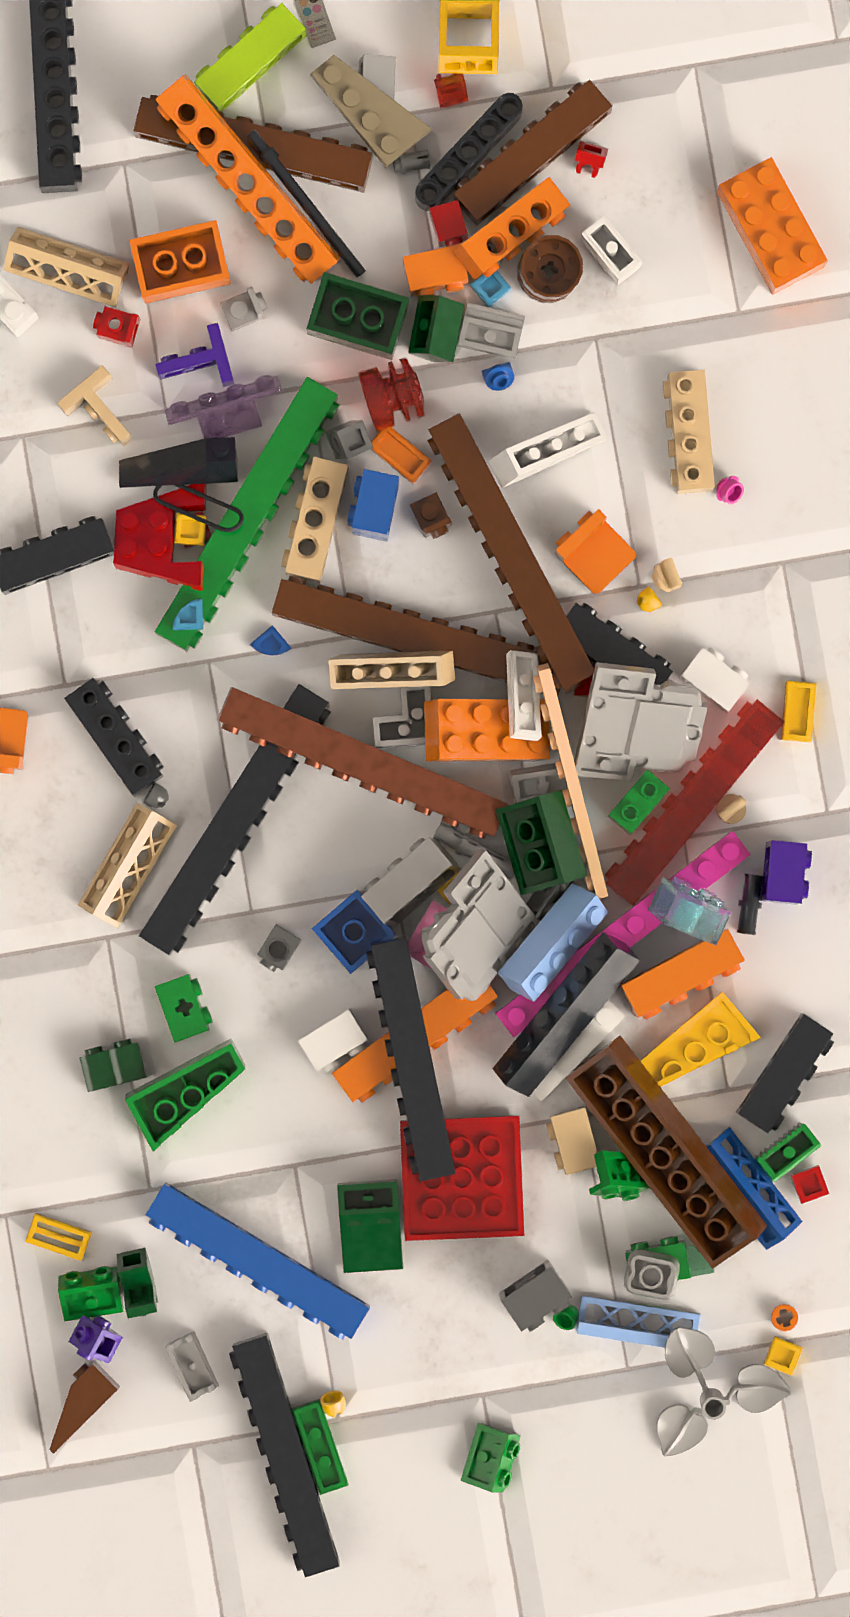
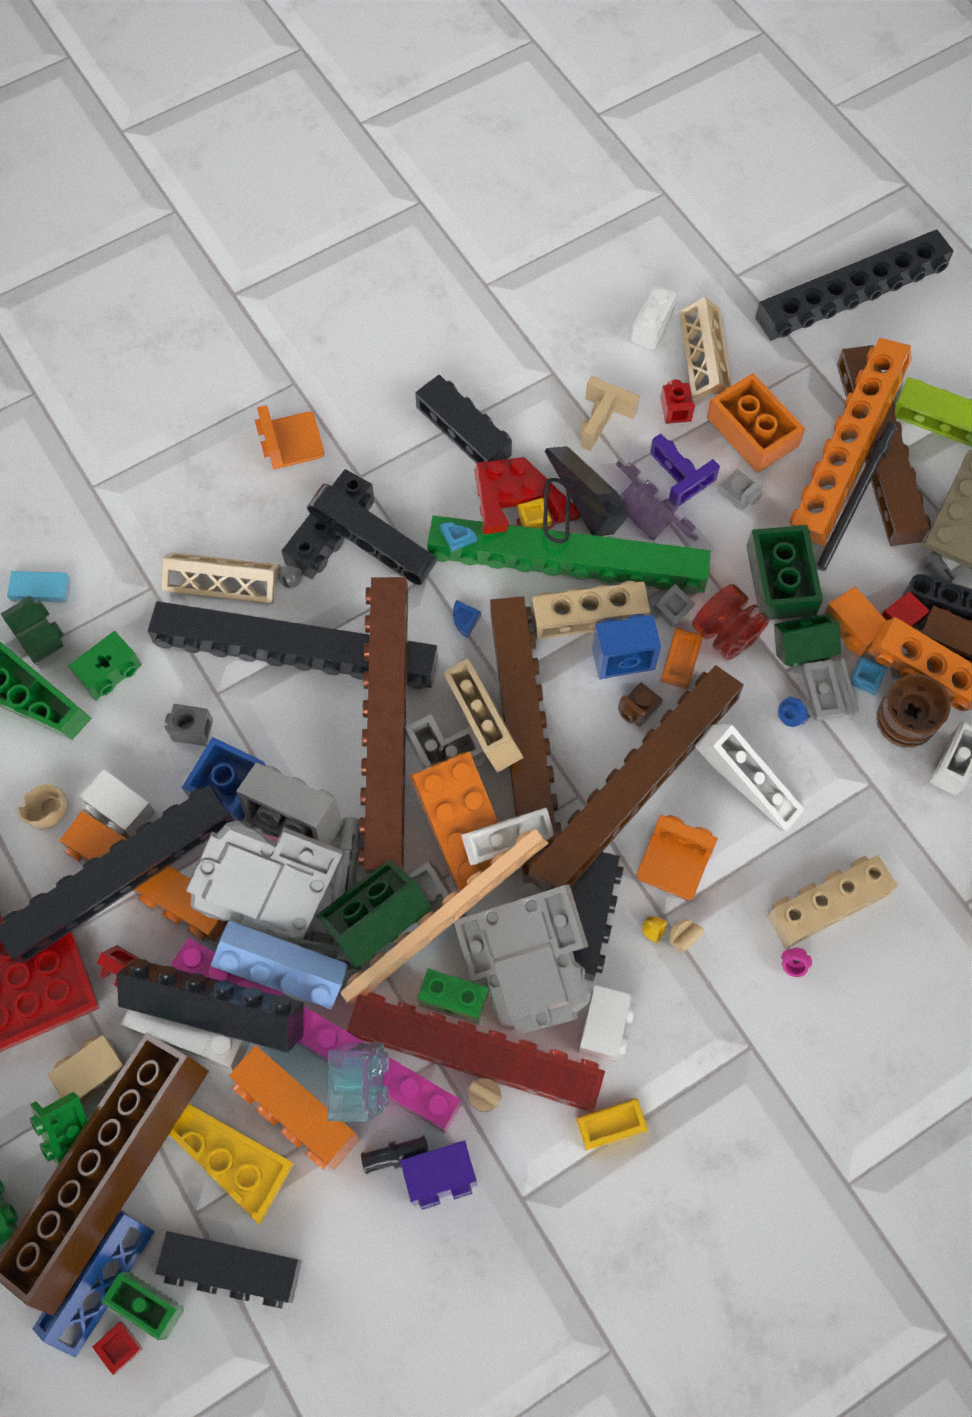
camera: 70 degrees right, 20 degrees down
none -> medium azure tile [7,571,70,602]
none -> tan hair [17,784,68,829]
none -> red tile [97,945,140,987]
none -> black beam [307,484,437,585]

